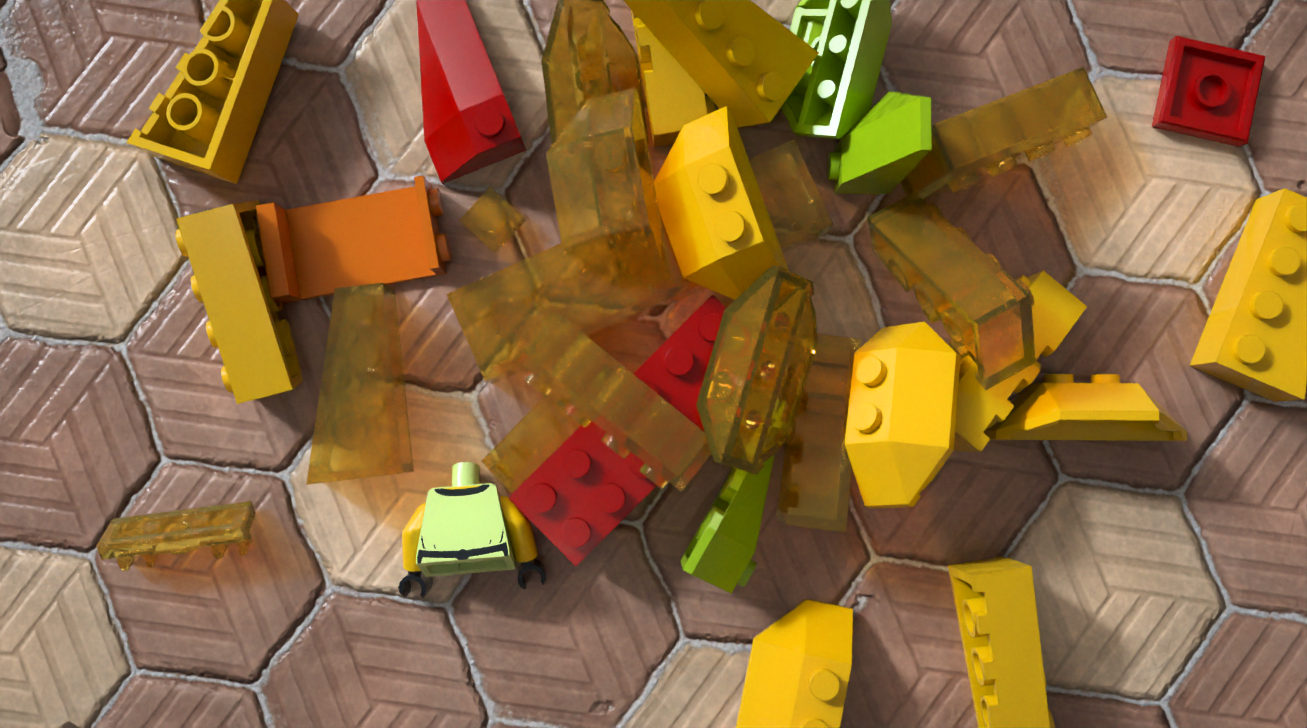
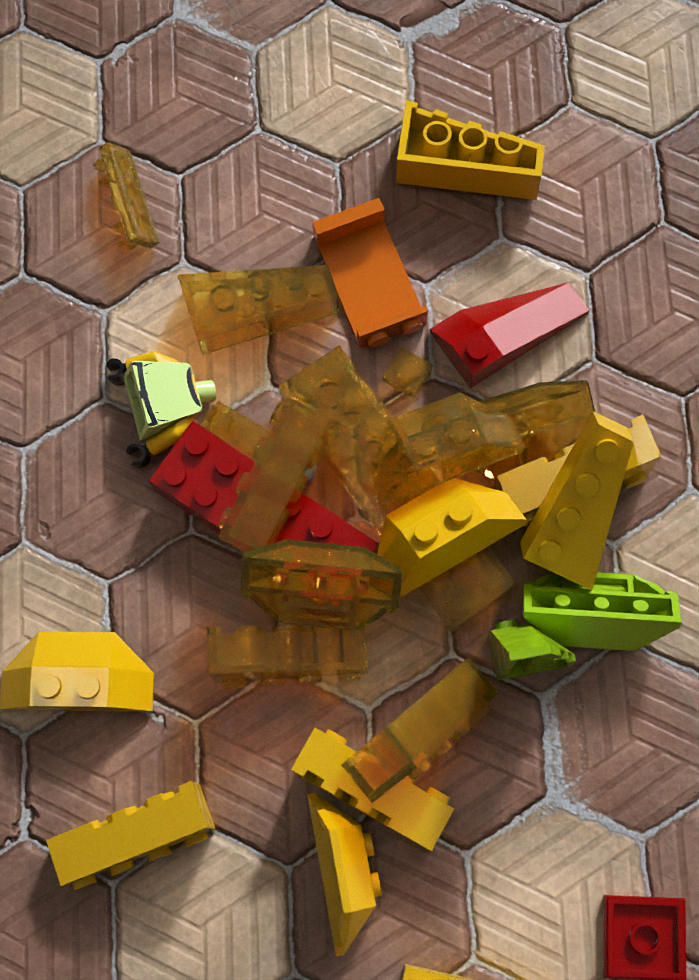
camera: 85 degrees right, 10 degrees down
yellow wedge [175,200,303,404] -> none
lime wedge [680,398,785,594] -> none
yellow wedge [844,321,961,509] -> none
clear yellow wedge [900,67,1107,207] -> none

